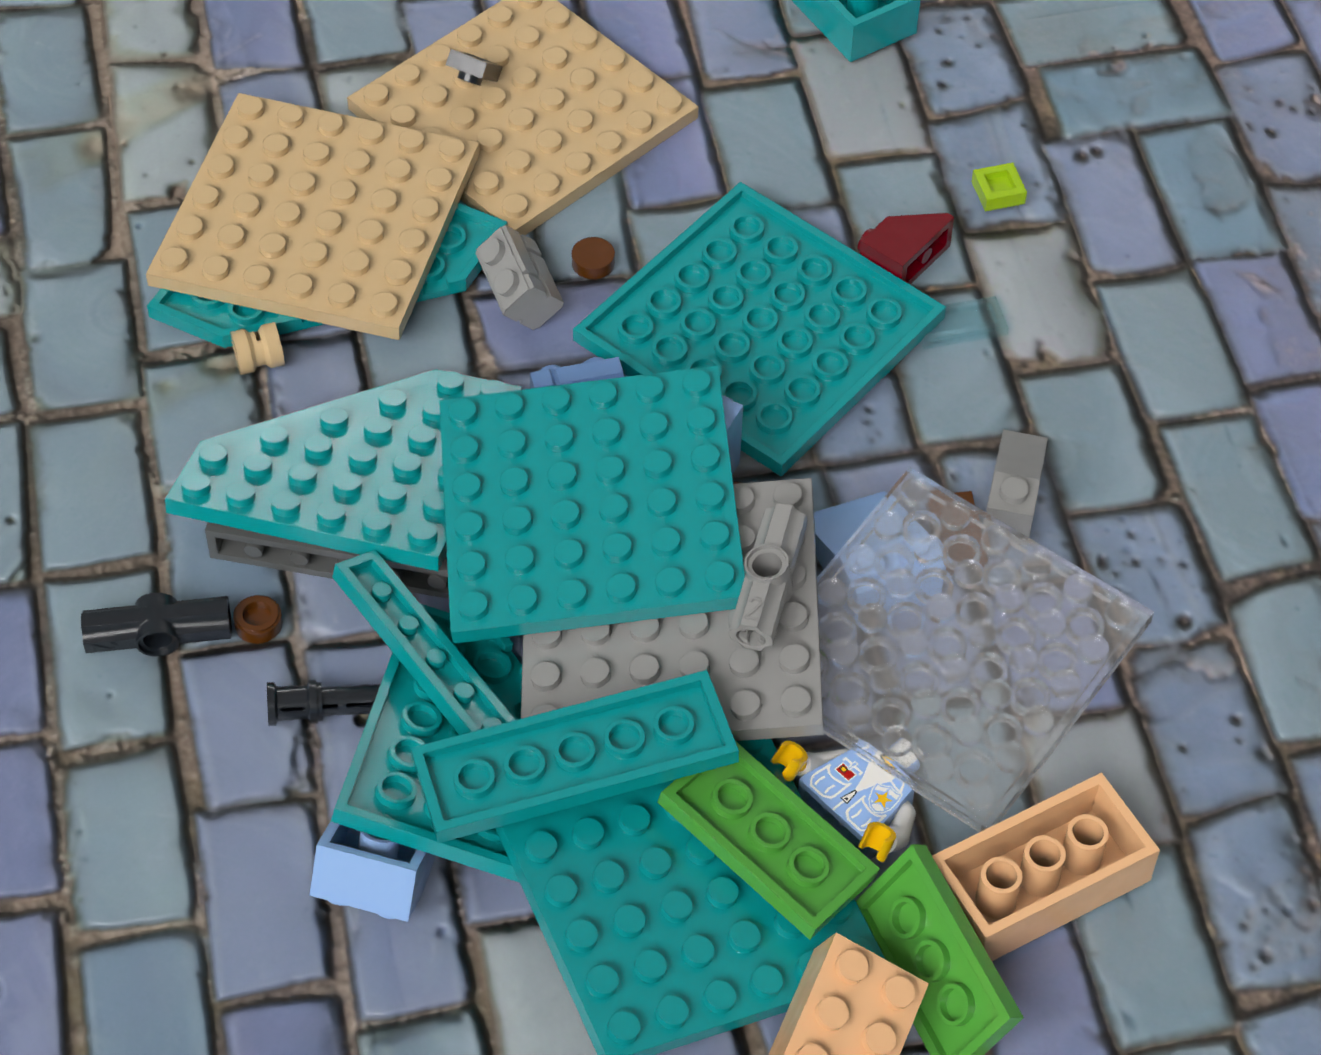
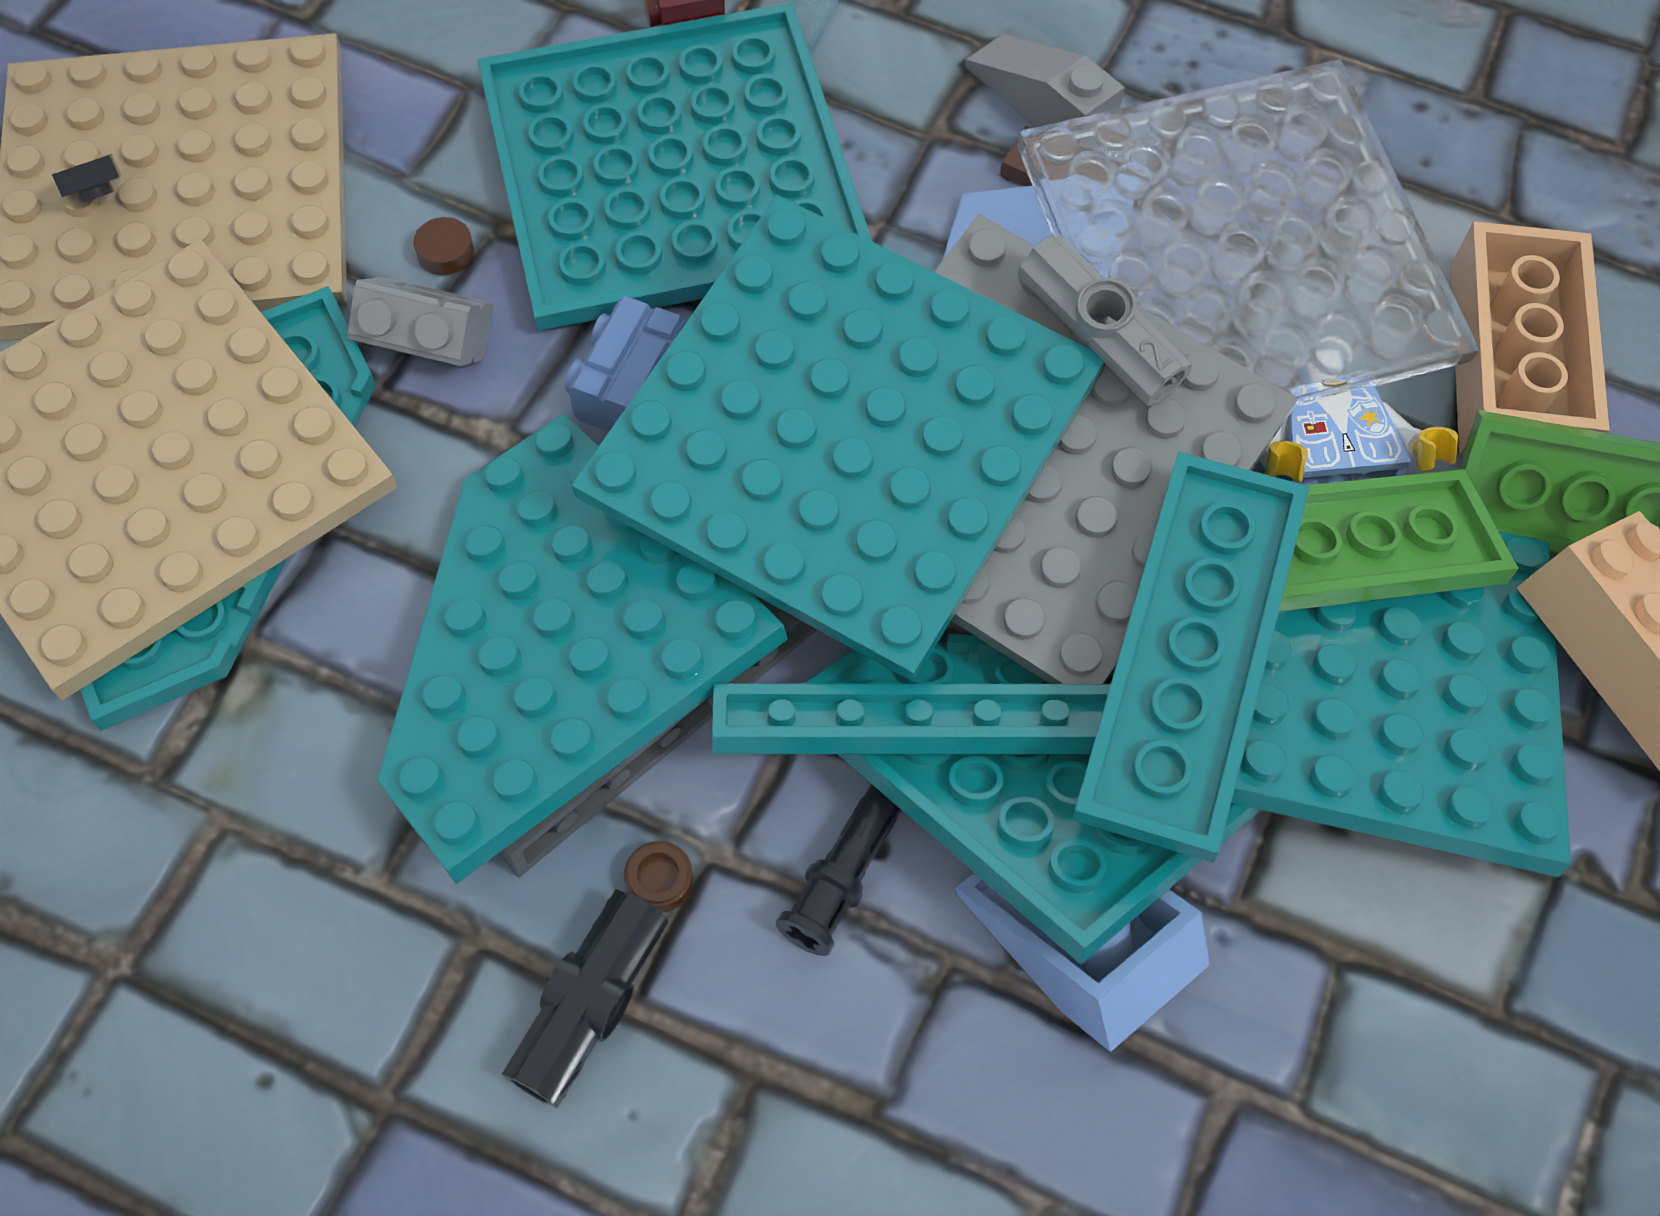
camera: 55 degrees left, 10 degrees up
tan wheel [230,322,285,375] -> none

